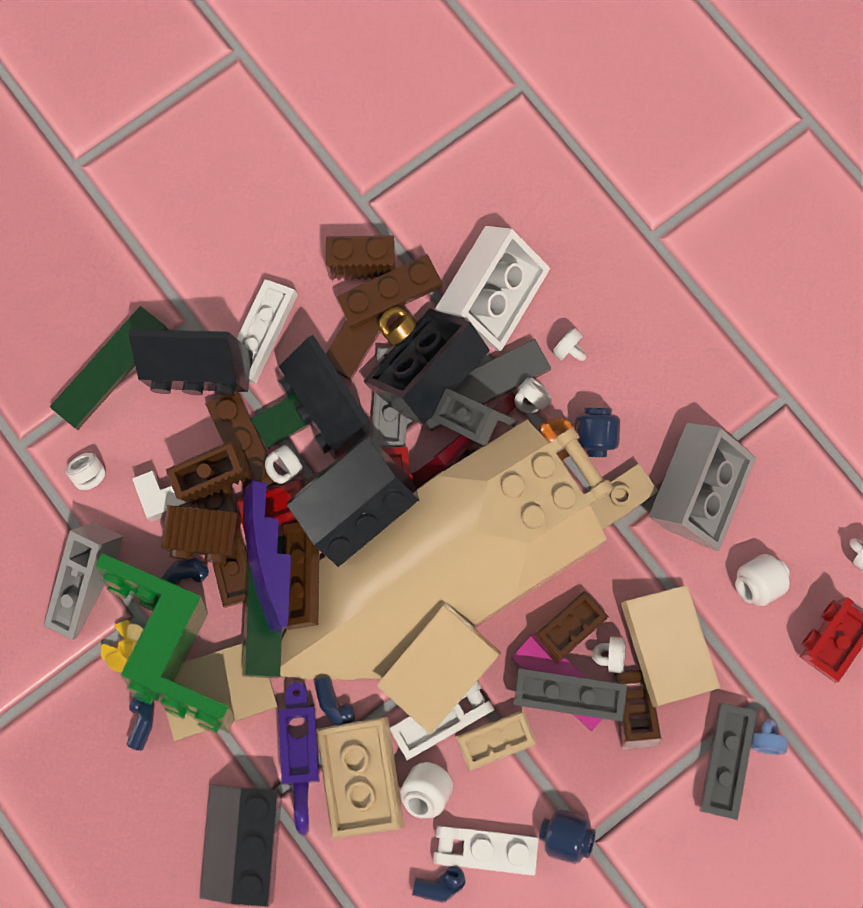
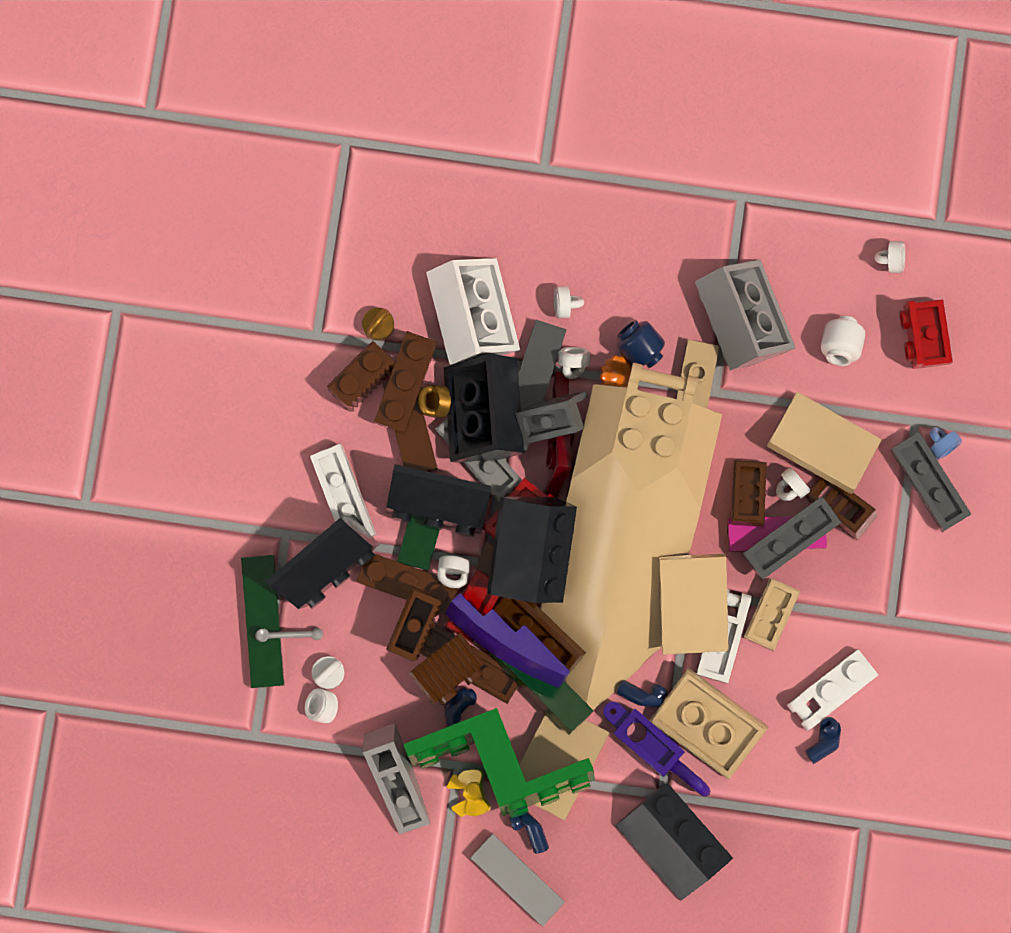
camera: 50 degrees left, 5 degrees up
white piece [132,471,192,522] -> none
white head [400,762,453,818] -> none
dark blue head [539,809,596,864] -> none
none -> light grey hinge [255,628,323,642]
none -> white tile [312,656,345,689]
none -> pearl gold tile [362,307,394,341]
none -> light grey tile [470,834,565,927]

